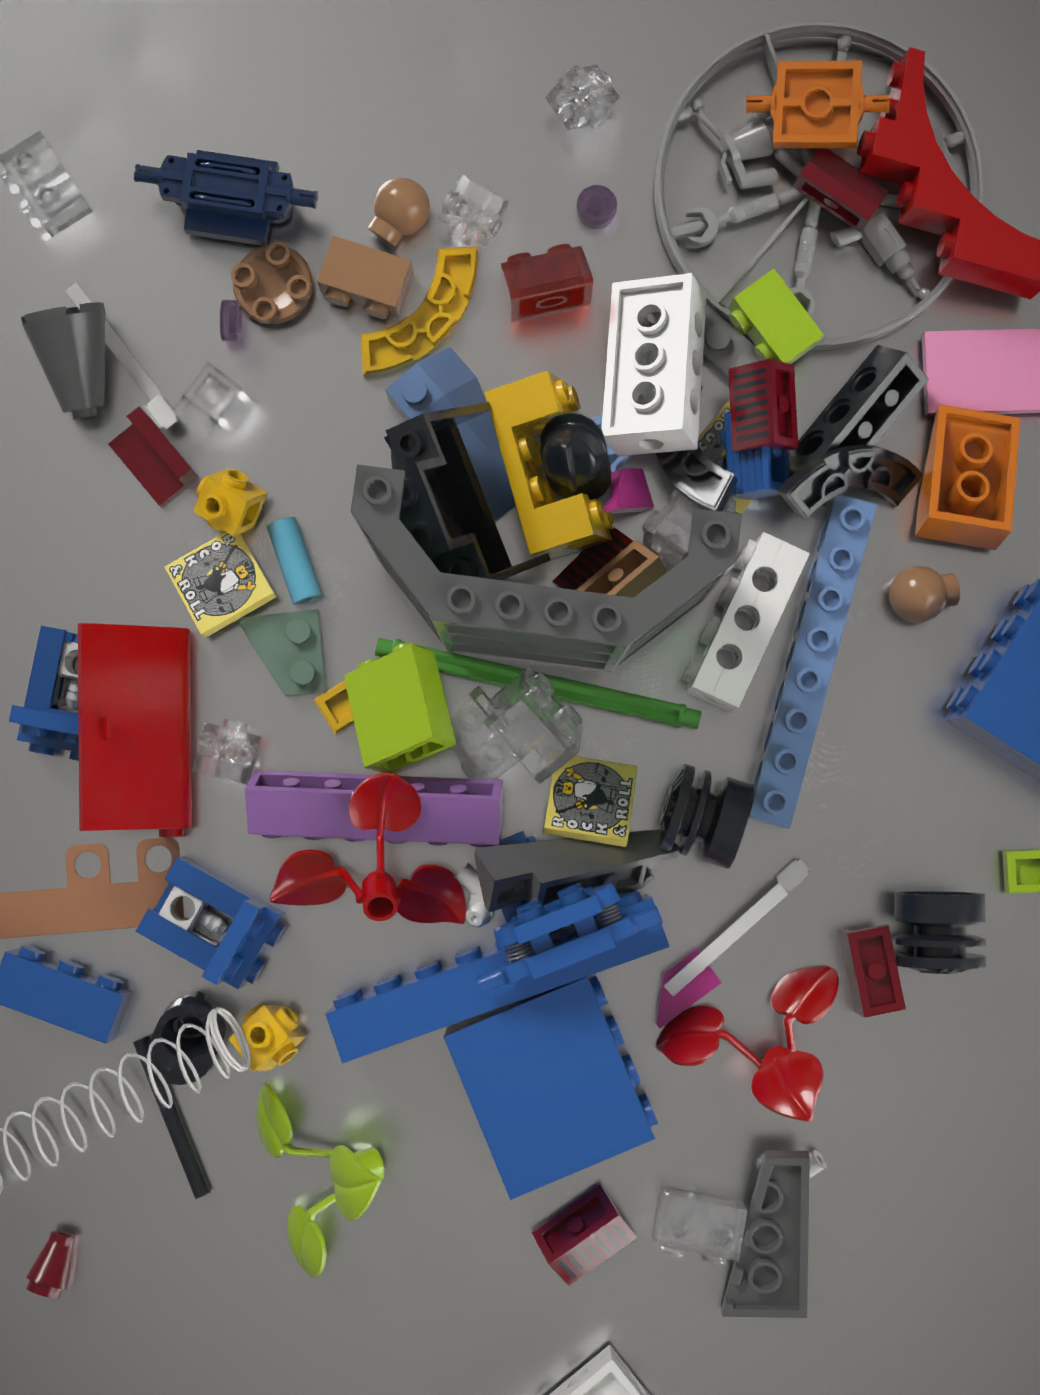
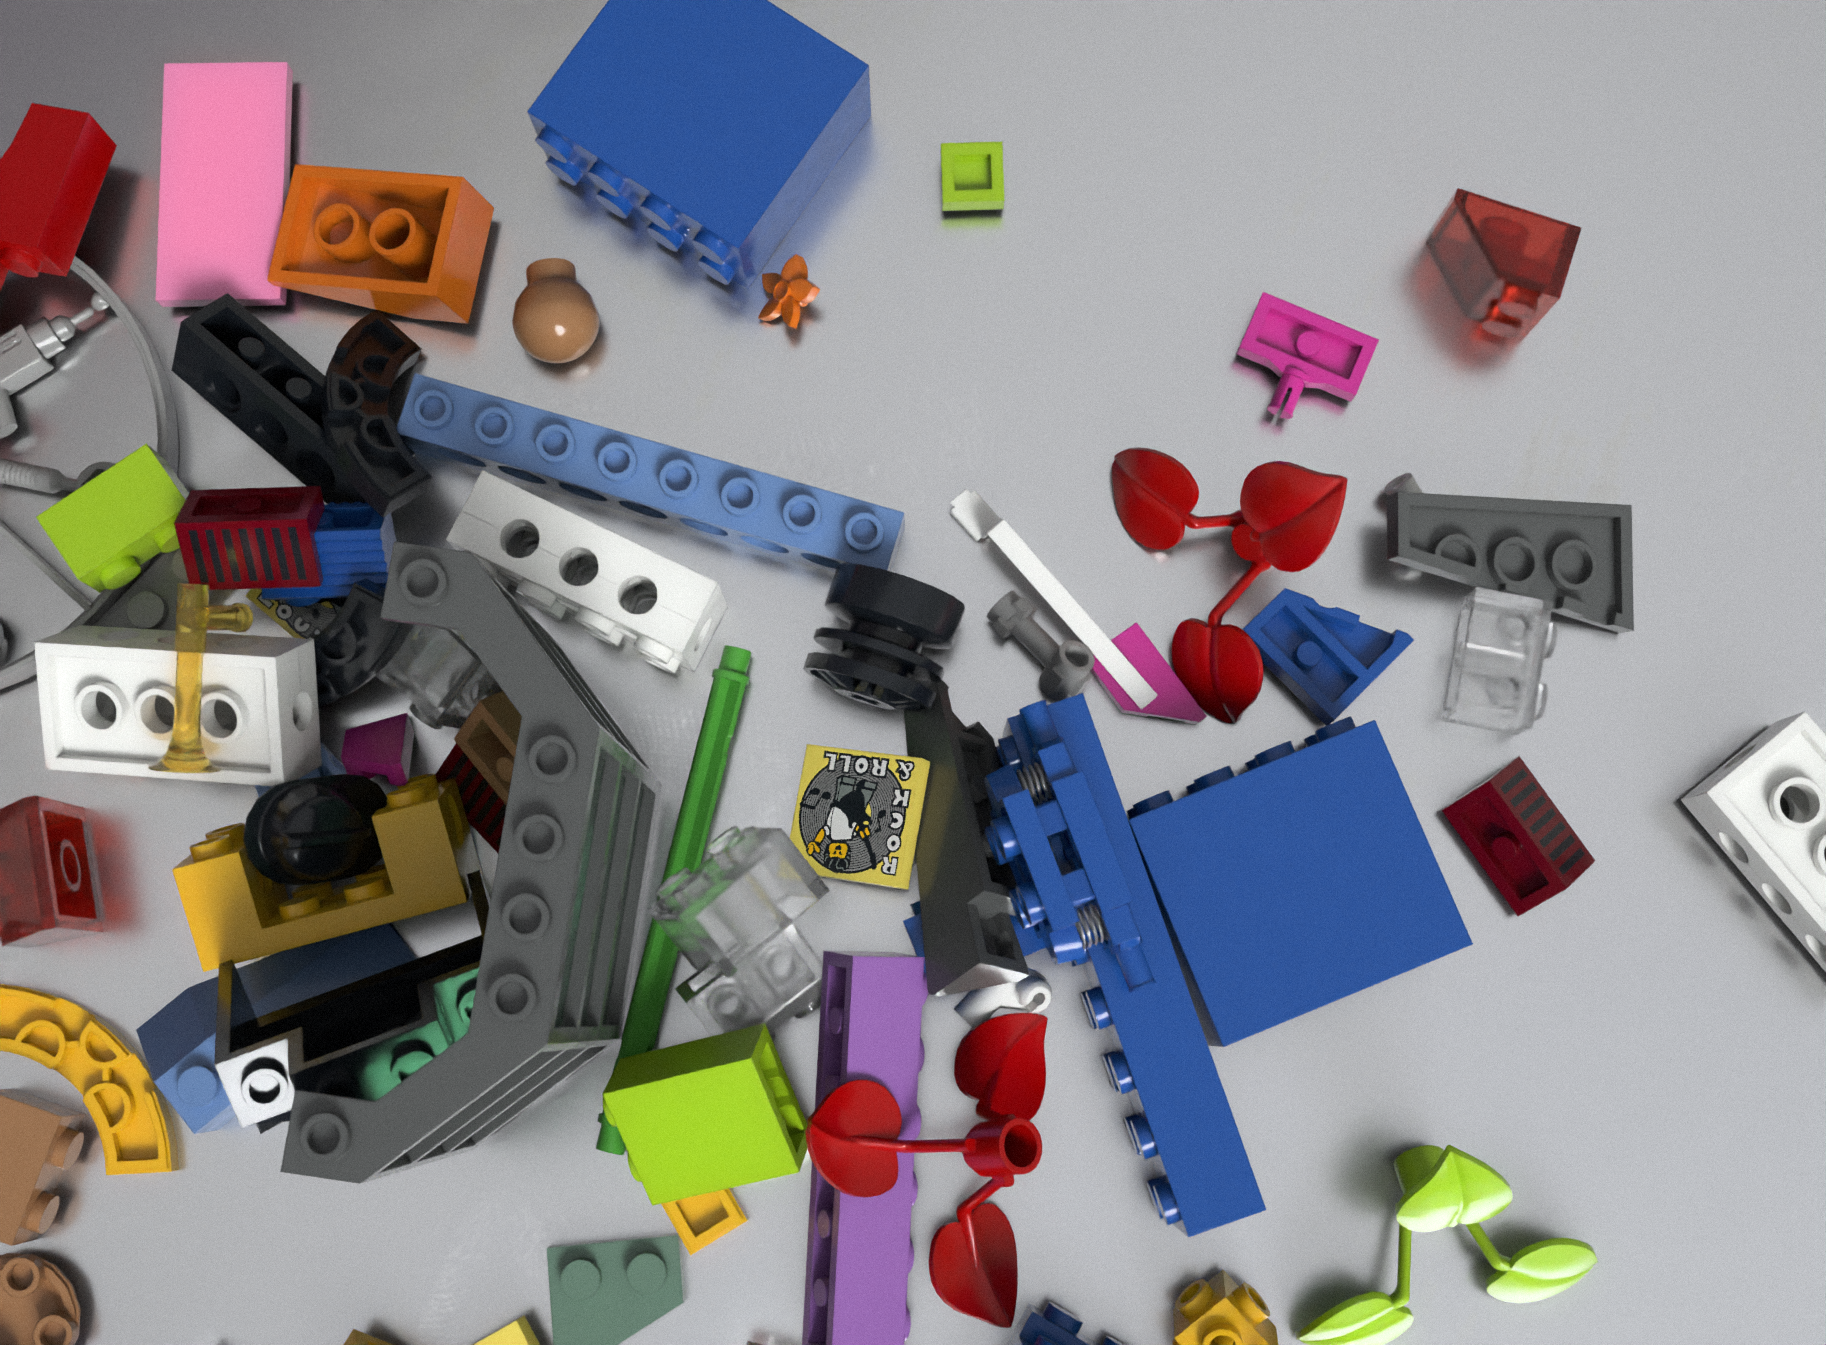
camera: 90 degrees left, 5 degrees down
medium azure piece [266,517,322,605] -> none
dark red panel [838,924,906,1018] -> none
black wheel [894,891,986,974] -> none
none -> clear yellow piece [148,583,253,773]
none -> orange plant [758,254,820,329]
none -> light grey bar [987,590,1095,700]
none -> dark pink plate [1236,292,1379,419]
none -> blue wing [1242,588,1414,726]
none -> clear red slope [1426,188,1581,337]

